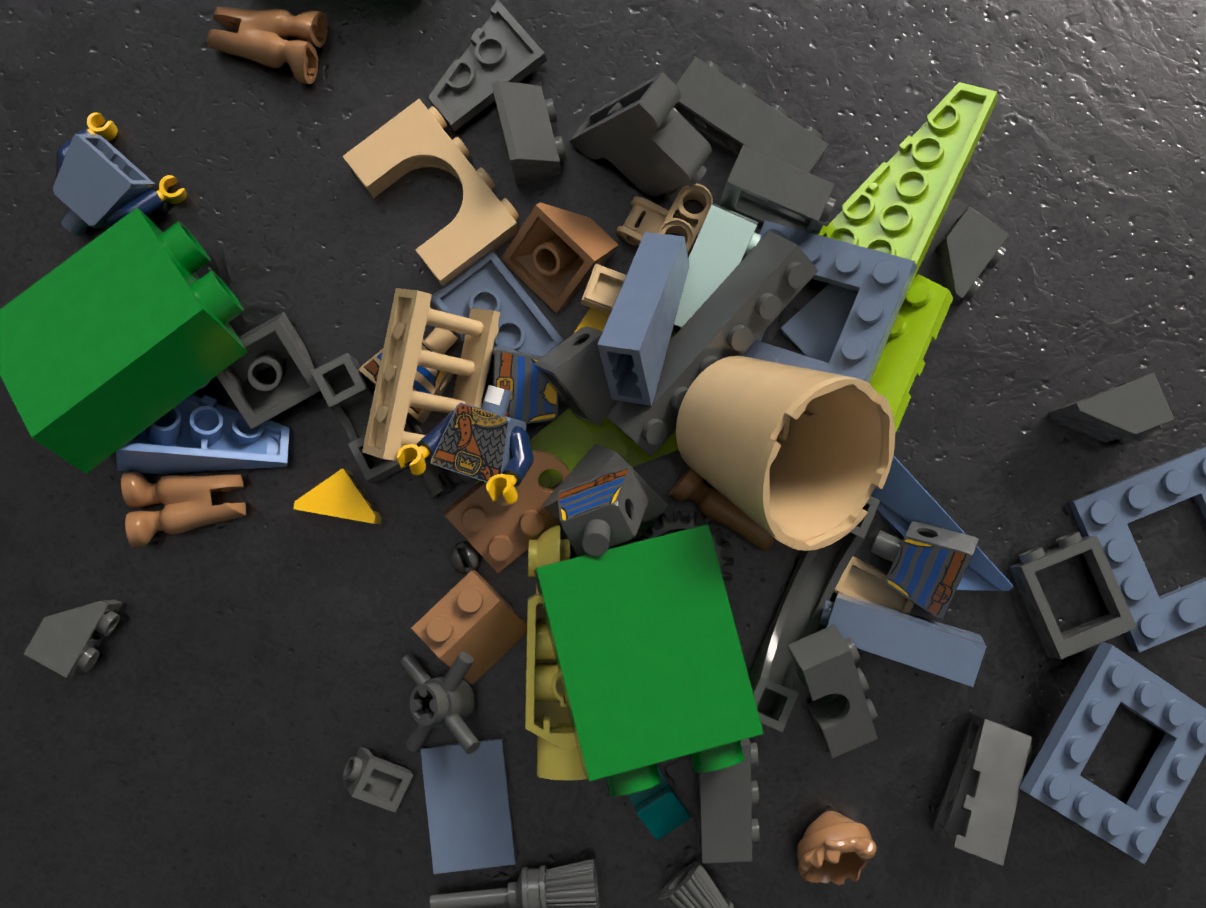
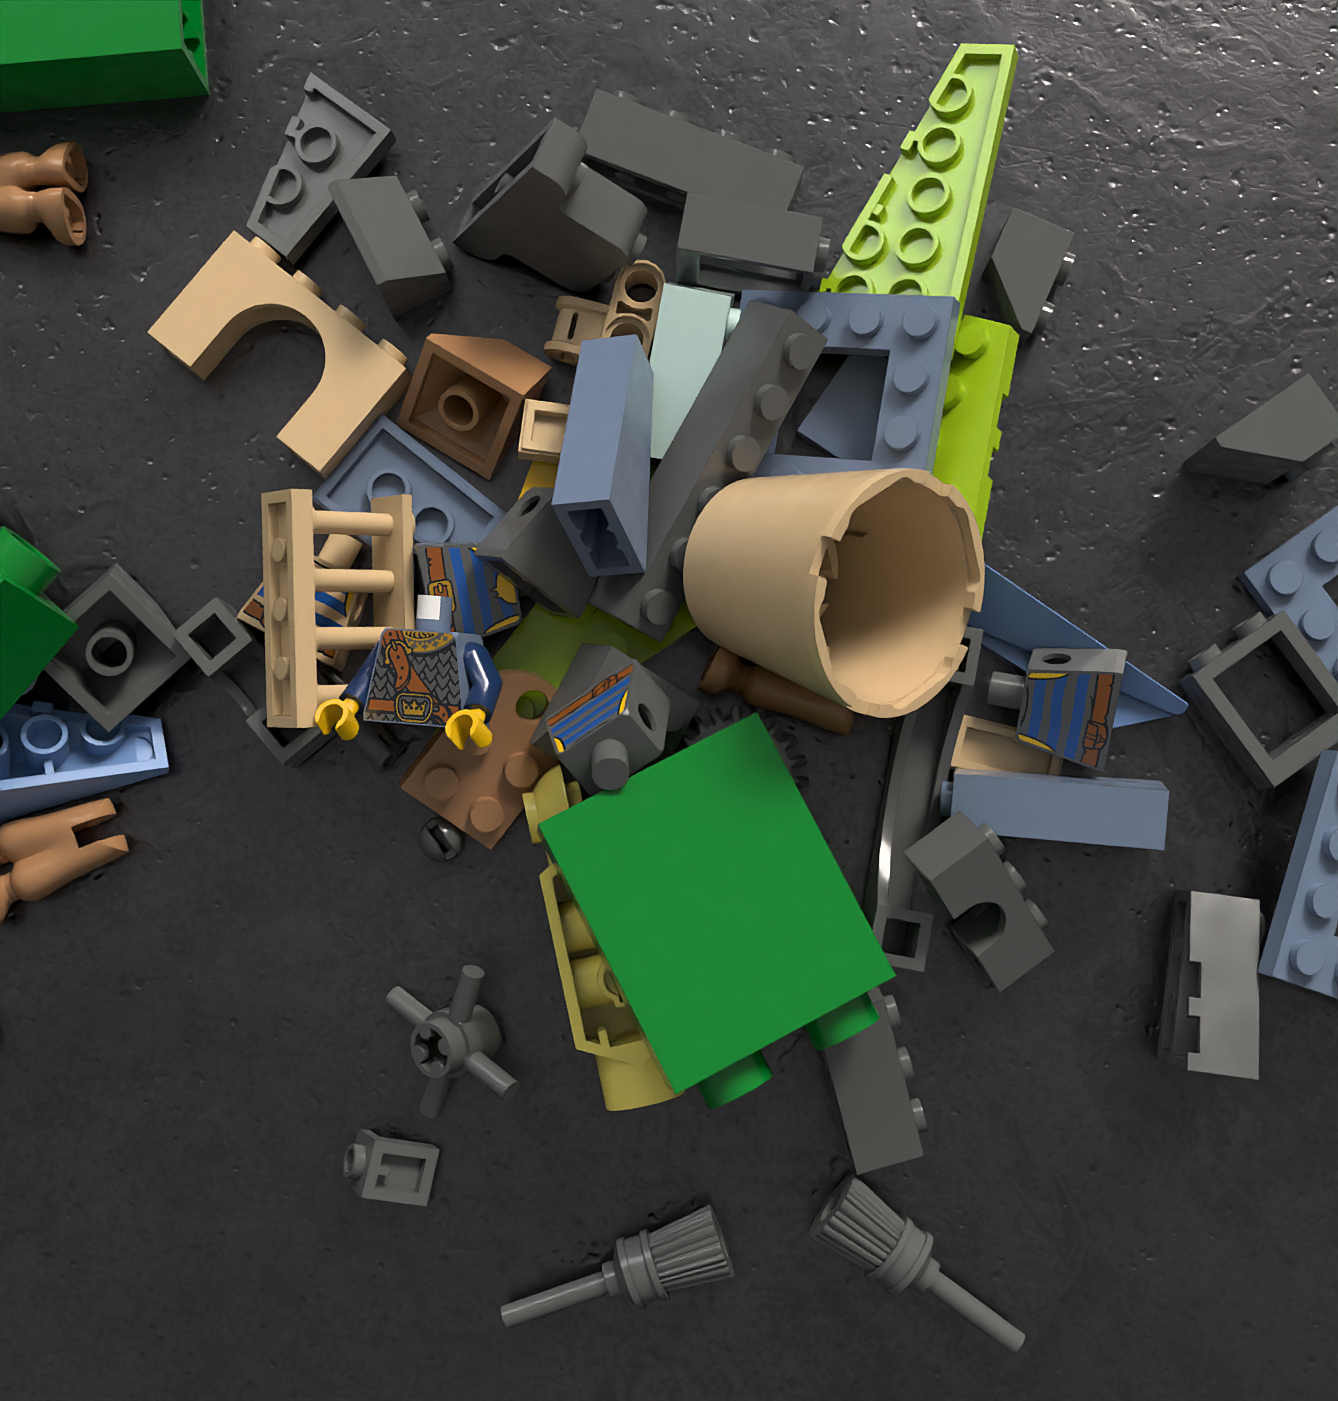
camera: 15 degrees left, 0 degrees up
yellow slope [293,468,382,525] -> none
medium nougat slope [411,570,527,685] -> none
sand blue tile [420,738,517,874] -> none
teal slope [627,763,692,841] -> none
medium nougat hair [797,811,876,885] -> none

